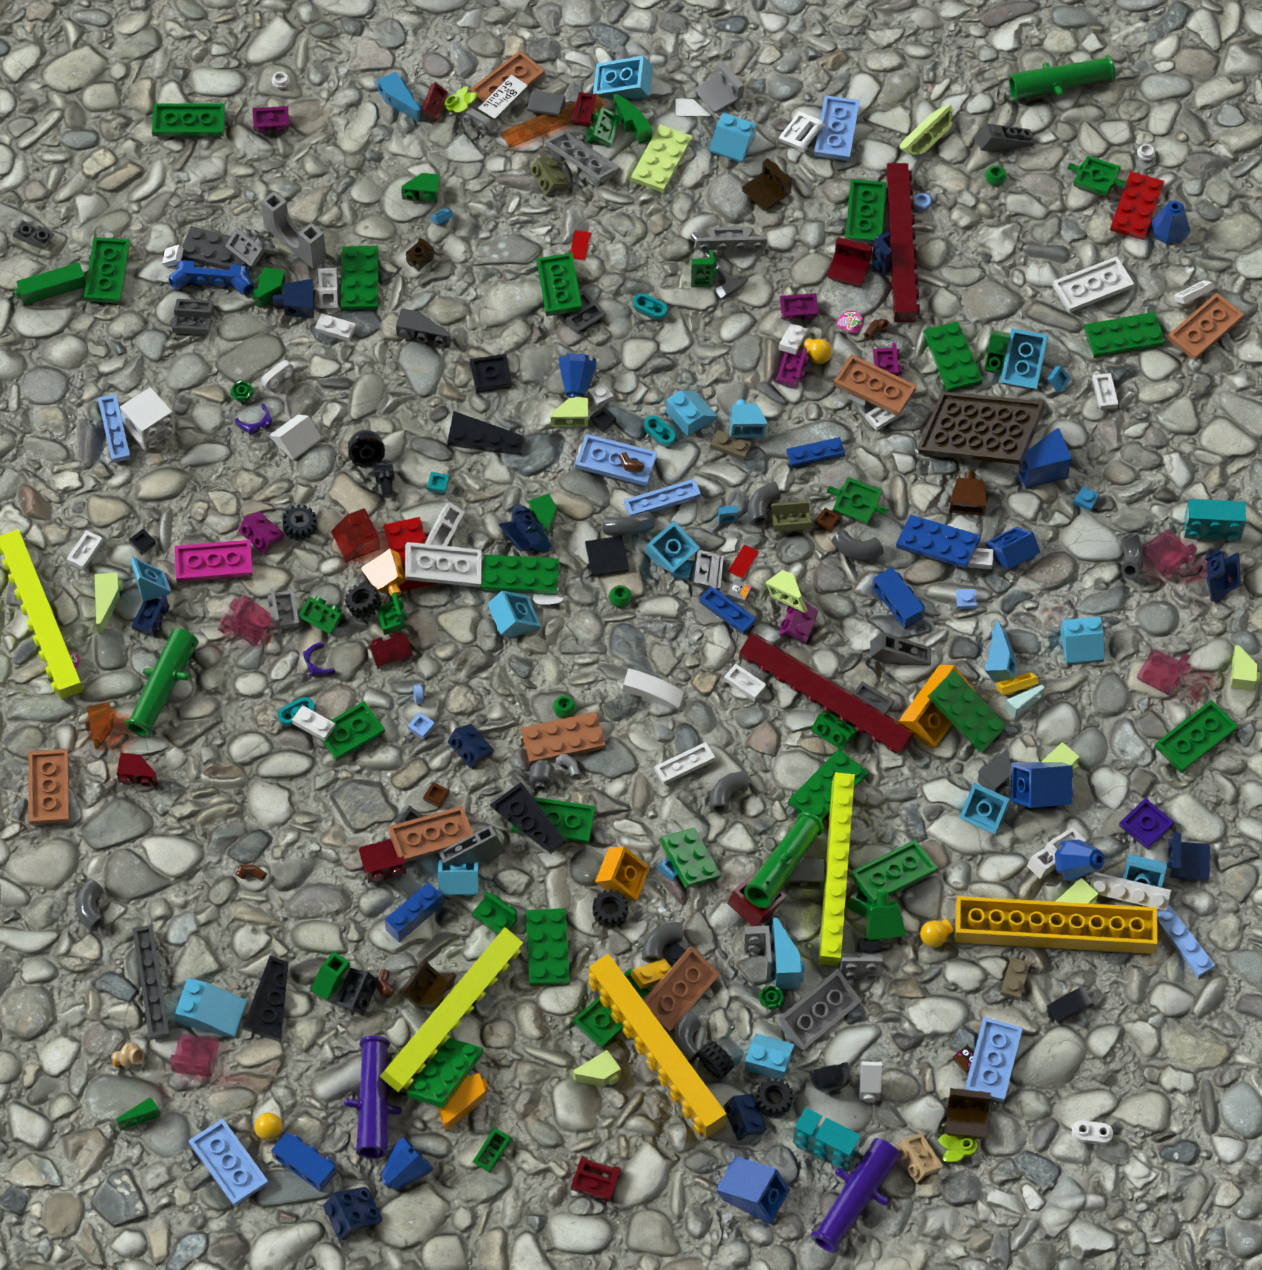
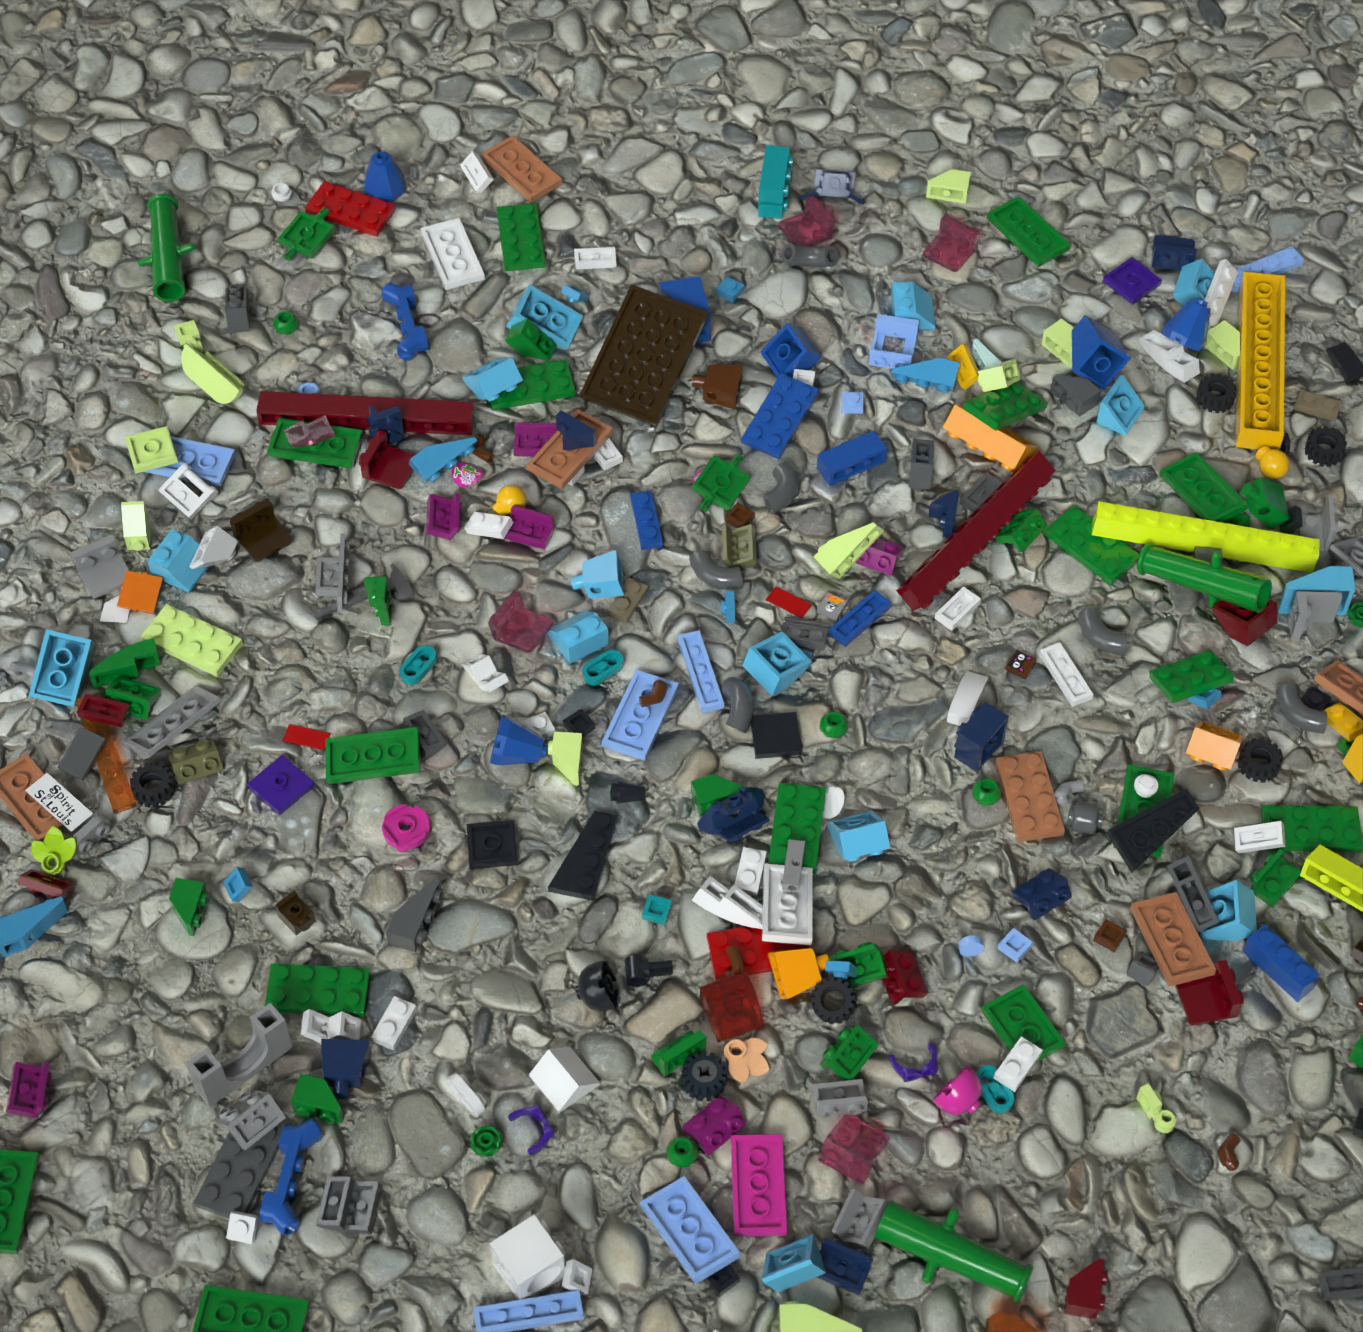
camera: 85 degrees left, 5 degrees down
none -> orange piece [117,571,163,614]
none -> yellowish green slope [121,501,151,551]
none -> yellowish green plate [125,426,178,474]
none -> black tyre [130,762,175,808]
none -> yellowish green plate [174,320,203,353]
none -> white slope [189,526,238,569]
none -> dark purple plate [247,755,315,816]
none -> clear pink slope [284,415,335,448]
none -> blue plate [382,282,428,361]
none -> dark pink plate [382,804,430,852]
none -> dark azure slope [409,437,477,484]
none -> medium azure slope [462,357,523,402]
none -> white slope [462,654,509,692]
none -> clear pink bracket [488,591,554,653]
none -> dark blue slope [556,410,596,450]
none -> white plate [562,1259,592,1296]
none -> black cone [610,780,645,804]
none -> light blue plate [640,1176,740,1284]
none -> green bracket [651,1030,706,1077]
none -> green plate [666,1136,699,1168]
none -> light nougat plate [724,1038,769,1084]
none -> reddish brown arm [725,945,744,984]
none -> white plate [735,847,767,897]
none -> light grey piece [782,839,805,892]
none -> dark azure plate [825,961,857,981]
none -> light grey bracket [832,1188,888,1250]
none -> light blue panel [869,314,919,369]
none -> dark blue slope [929,490,960,538]
none -> dark pink cylinder [932,1065,982,1115]
none -> dark blue brick [954,701,1009,772]
none -> yellowish green slope [978,359,1021,392]
none -> tile [1005,649,1037,680]
none -> white plate [1134,774,1158,798]
none -> yellowish green plate [1136,1083,1176,1133]
none -> black tyre [1196,374,1237,413]
none -> white plate [1234,821,1286,854]
none -> black piece [1280,433,1290,454]
none -> black tyre [1305,426,1347,467]

